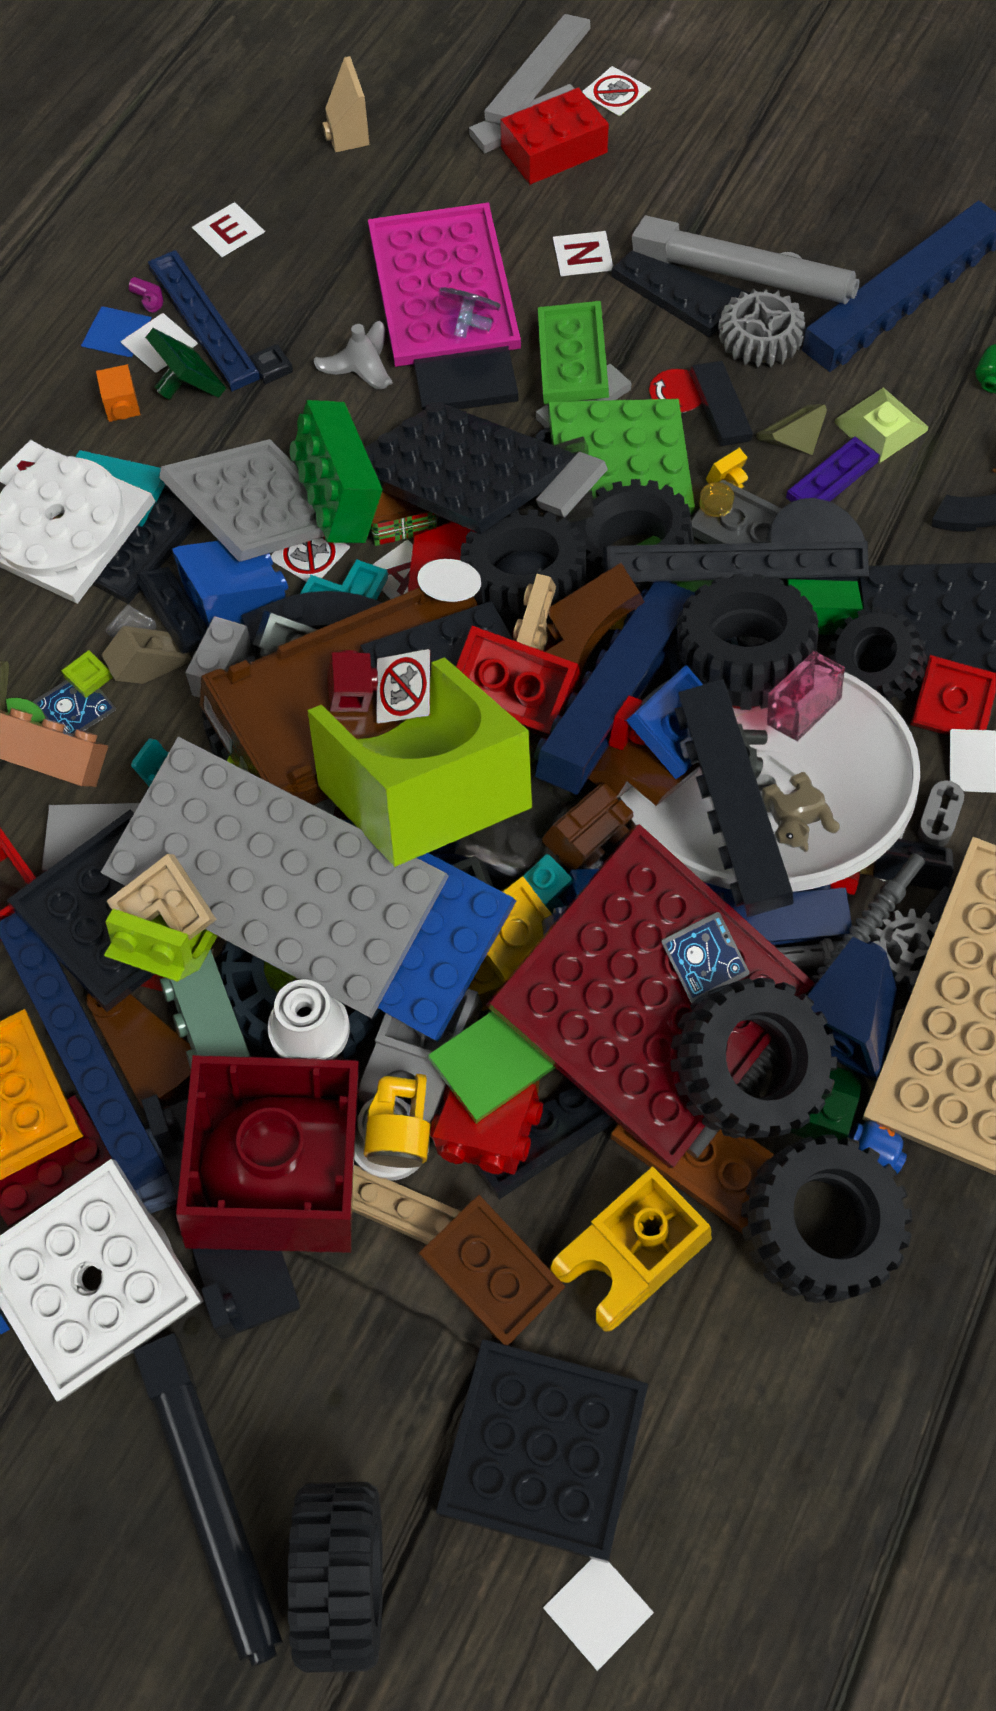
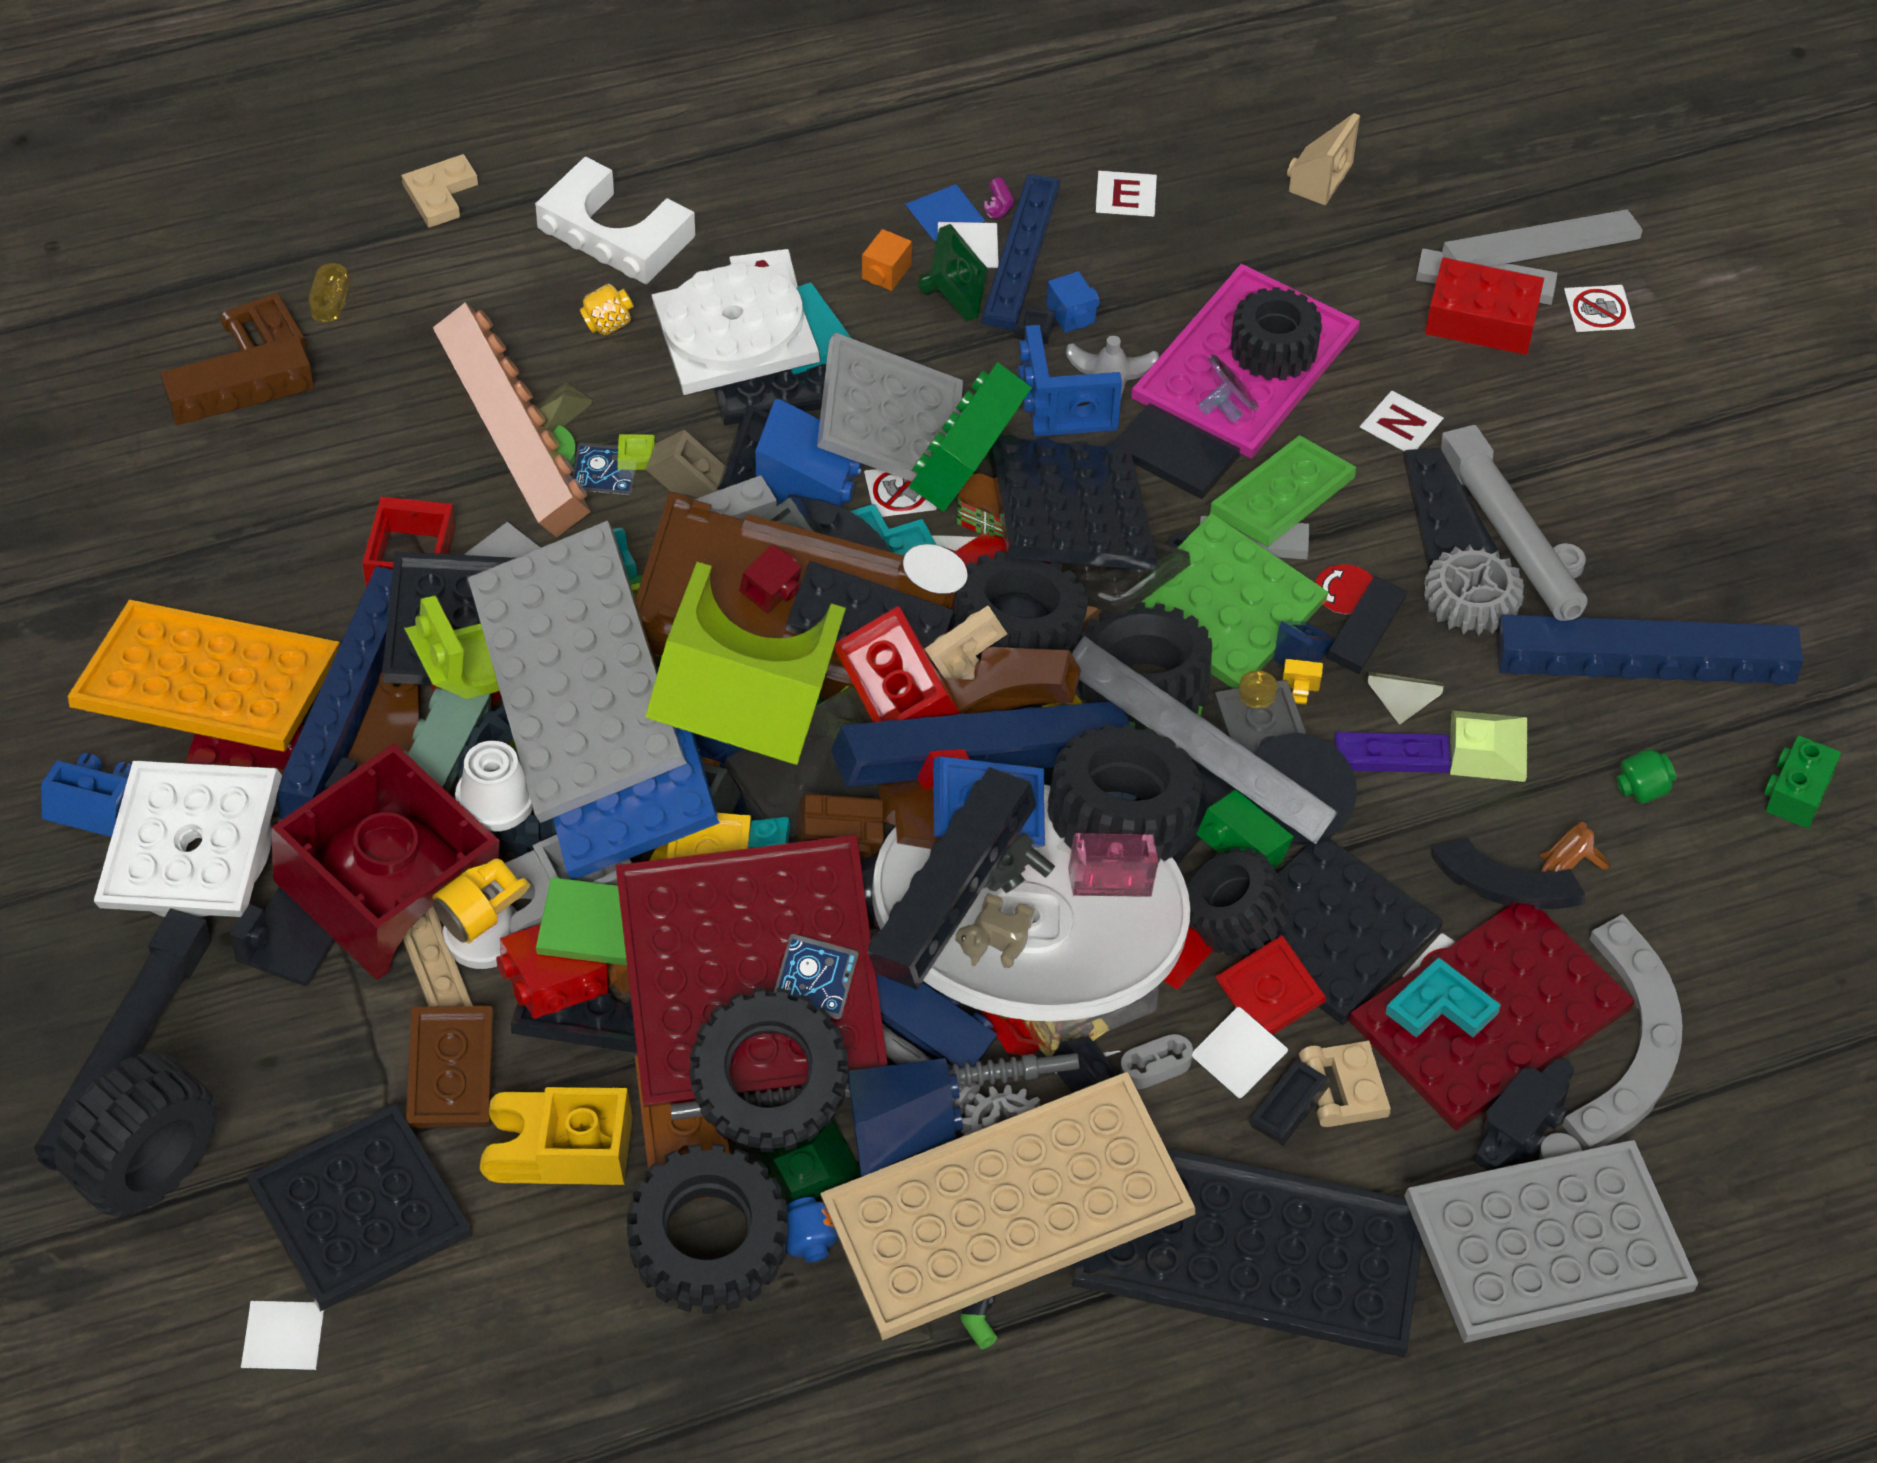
camera: 40 degrees right, 10 degrees down
clear tile [106,605,157,638] -> none
tan plate [107,854,217,941] -> none
white sticker [377,649,430,723] -> none
light grey tile [536,452,608,518] -> none
none -> blue bracket [1017,325,1122,437]
none -> blue brick [1046,271,1099,333]
none -> black tyre [1230,287,1322,381]
none -> dark blue slope [1274,621,1335,666]

